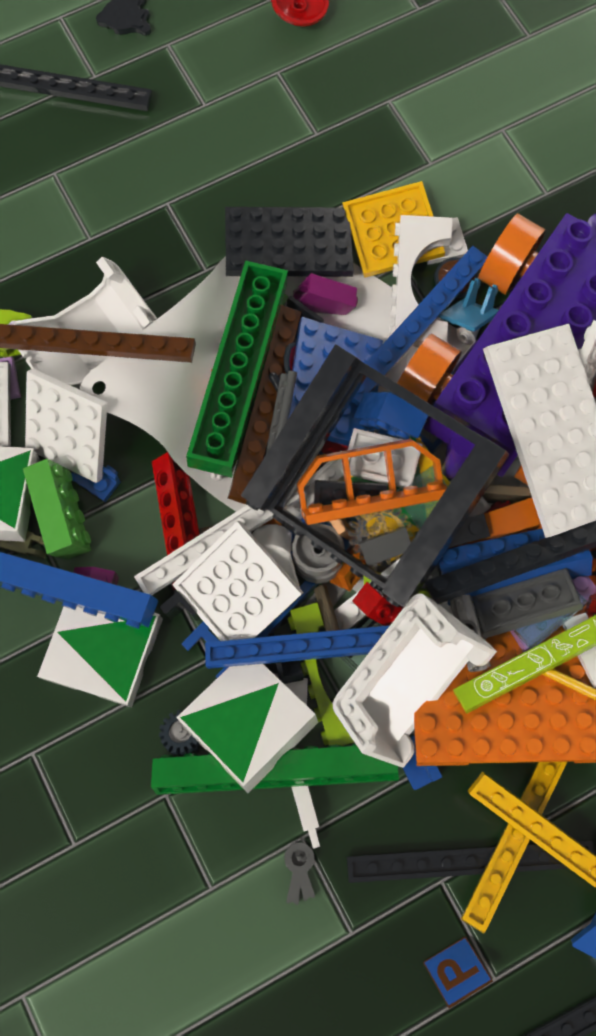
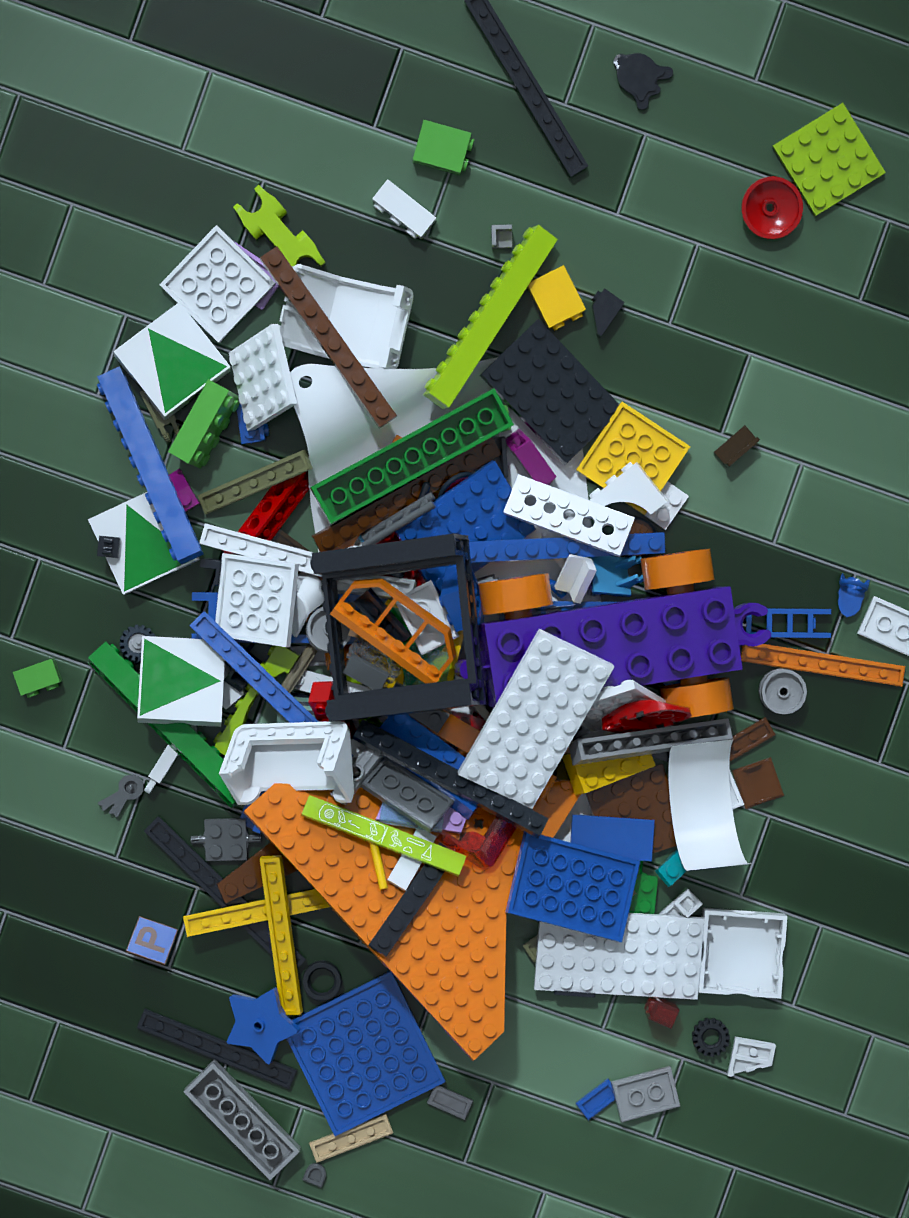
camera: 50 degrees right, 15 degrees up
none -> bright green brick [13,658,62,698]
none -> black tile [97,535,120,558]
none -> dark grey plate [191,818,261,861]
none -> olive tile [197,450,313,515]
none -> reddish brown wing [216,842,298,903]
none -> white brick [372,179,436,239]
none -> bright green brick [413,120,474,175]
none -> lime brick [423,225,558,409]
none -> light grey panel [491,225,512,249]
none -> white plate [503,475,635,557]
none -> yellow brick [527,265,586,331]
none -> white panel [554,554,597,604]
none -> black slope [591,288,625,338]
none -> dark brown panel [713,425,760,468]

